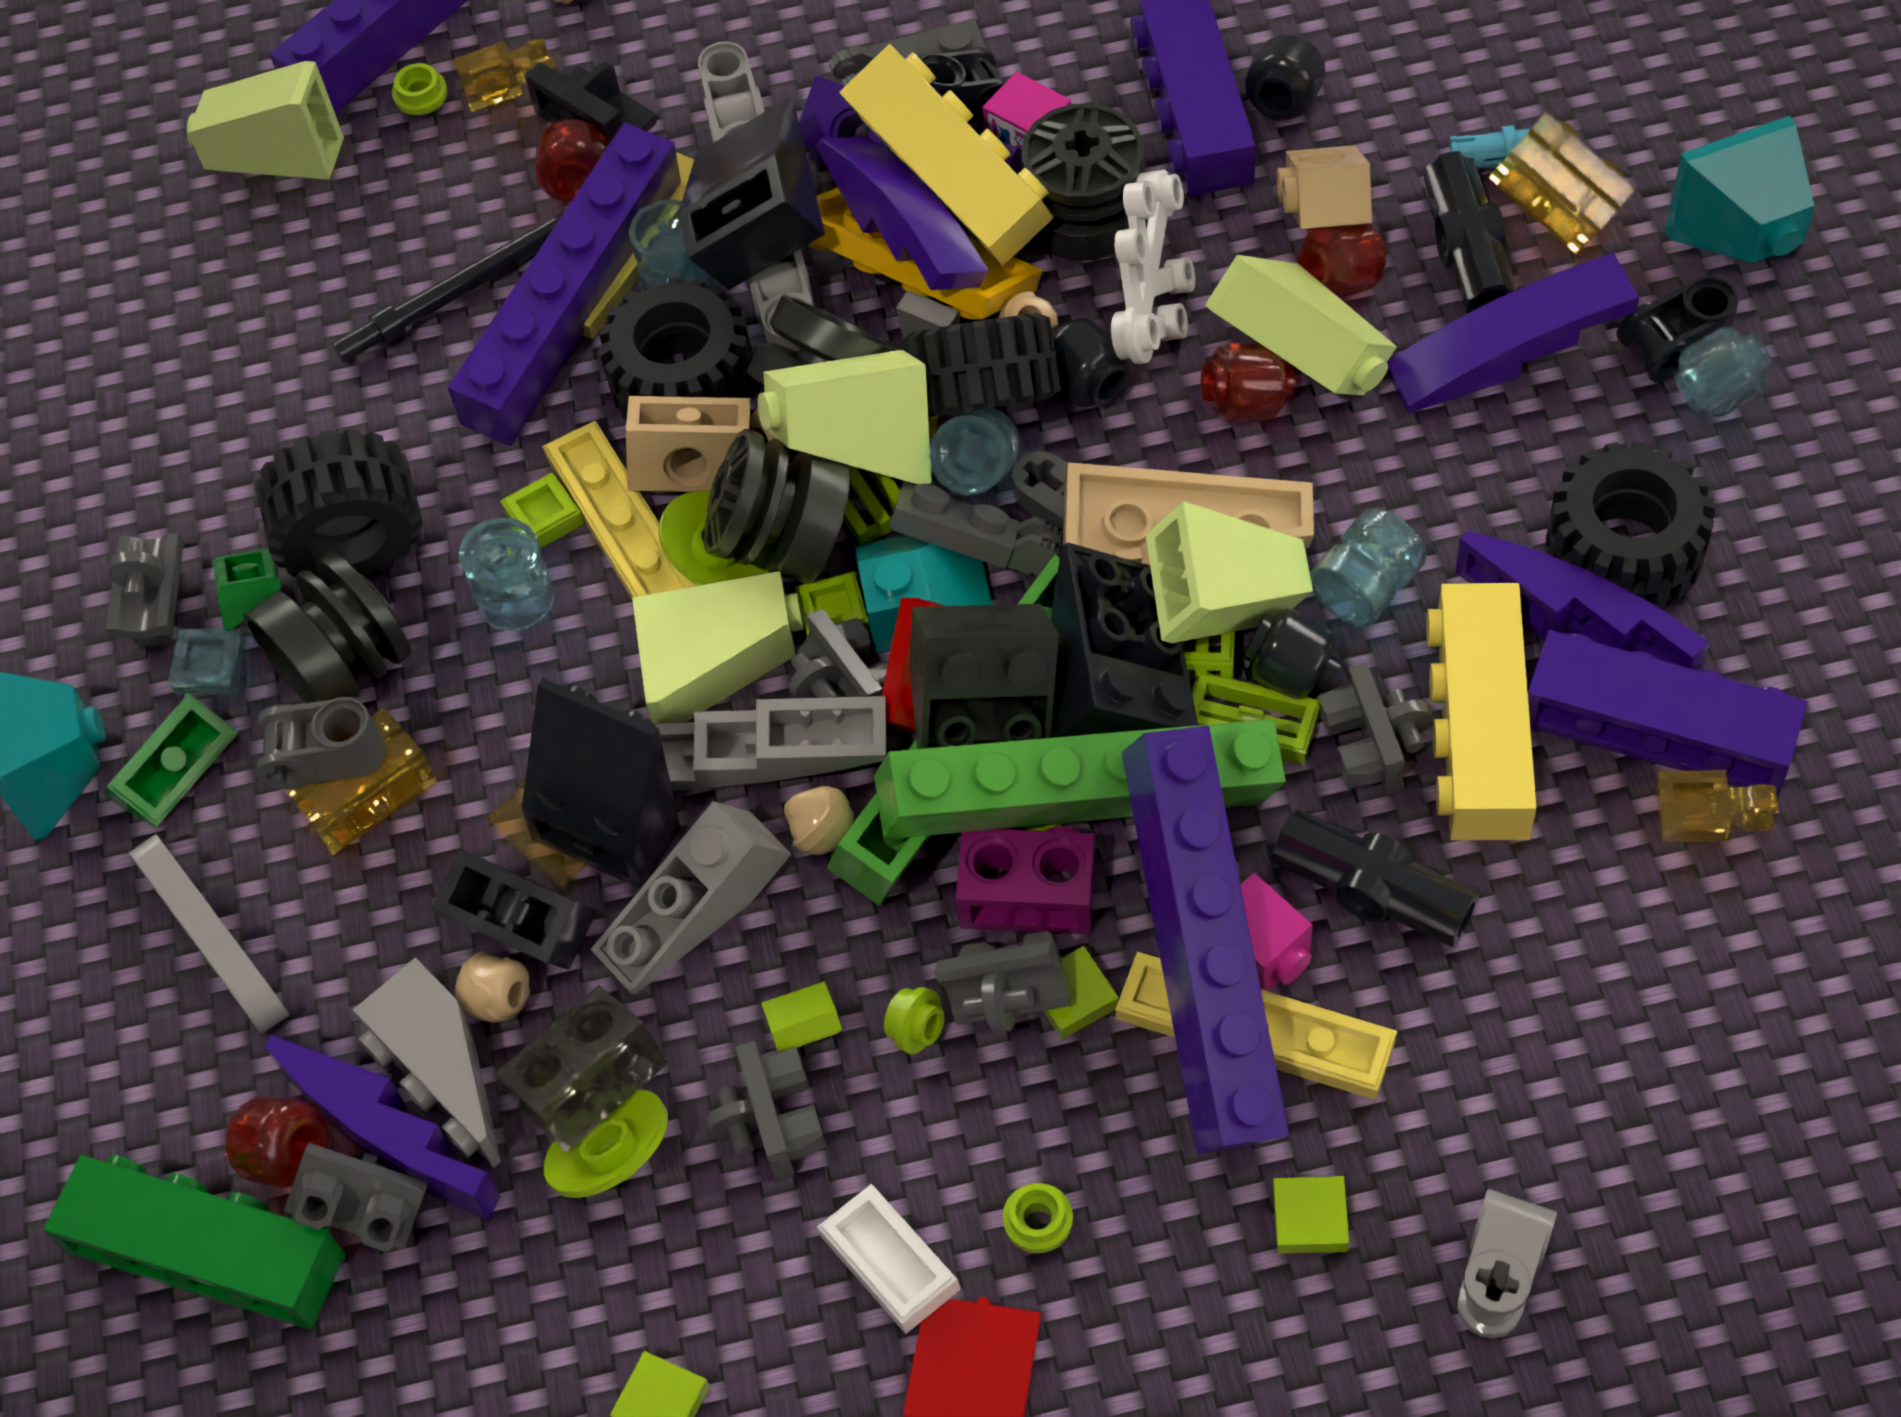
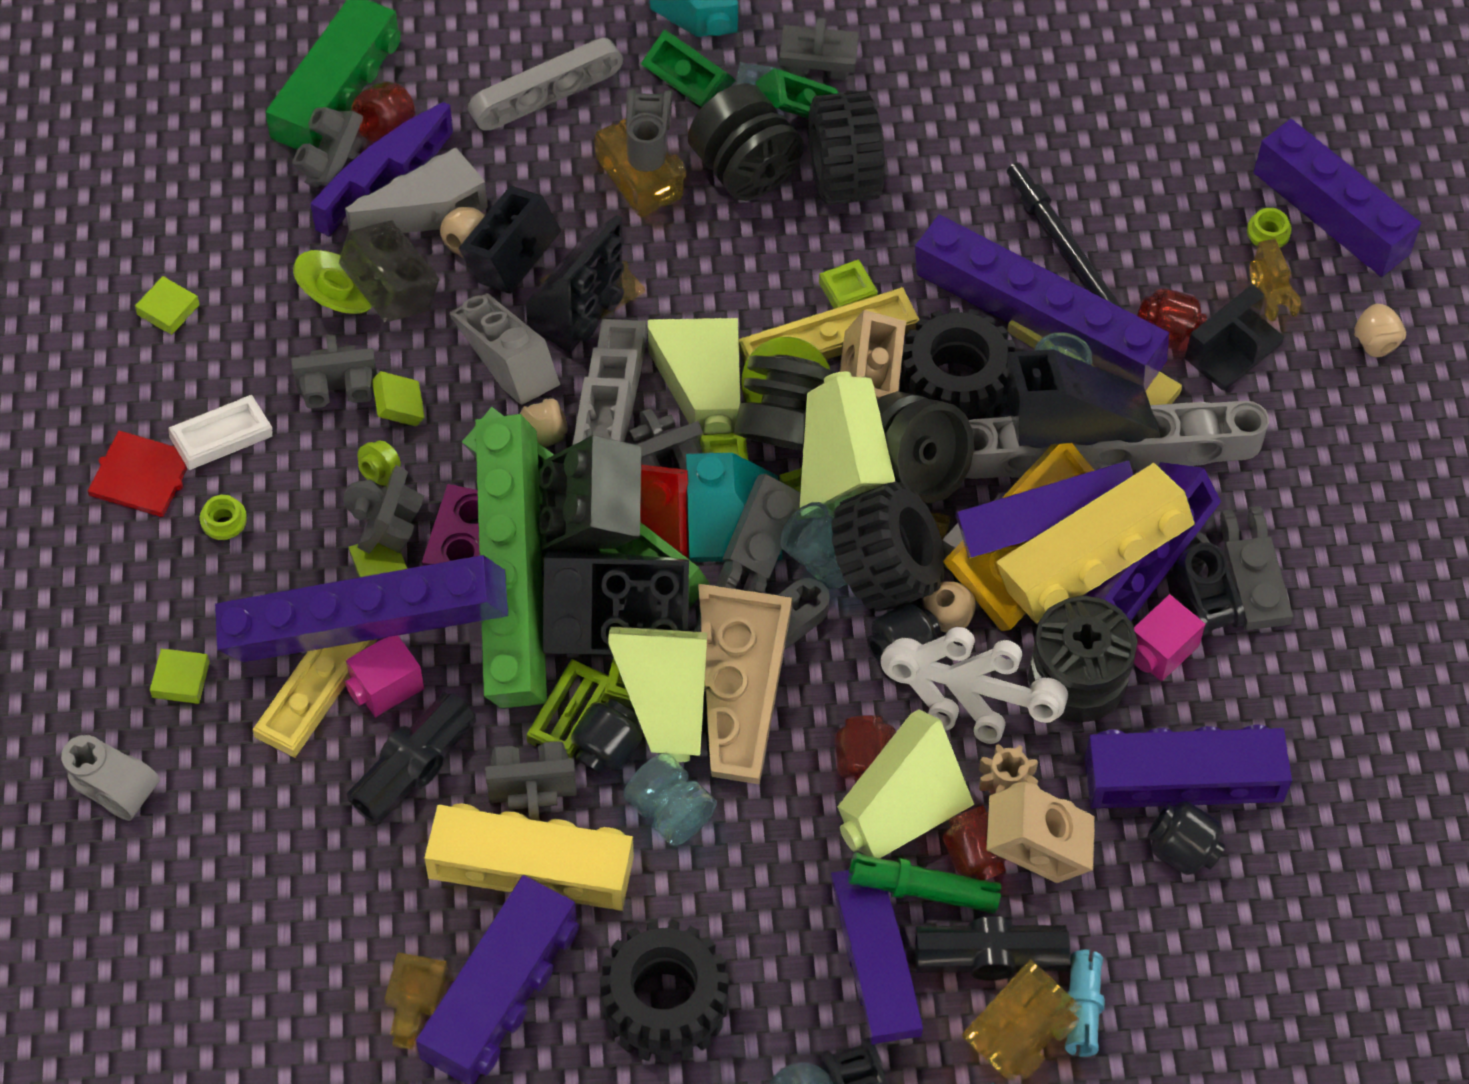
camera: 90 degrees right, 0 degrees up
yellowish green slope [187,61,344,180] -> none
clear light blue wheel [458,517,555,631] -> none
dark purple slope [1455,530,1709,669] -> none
none -> green pin [848,852,1001,914]
none -> tan gear [979,744,1038,795]

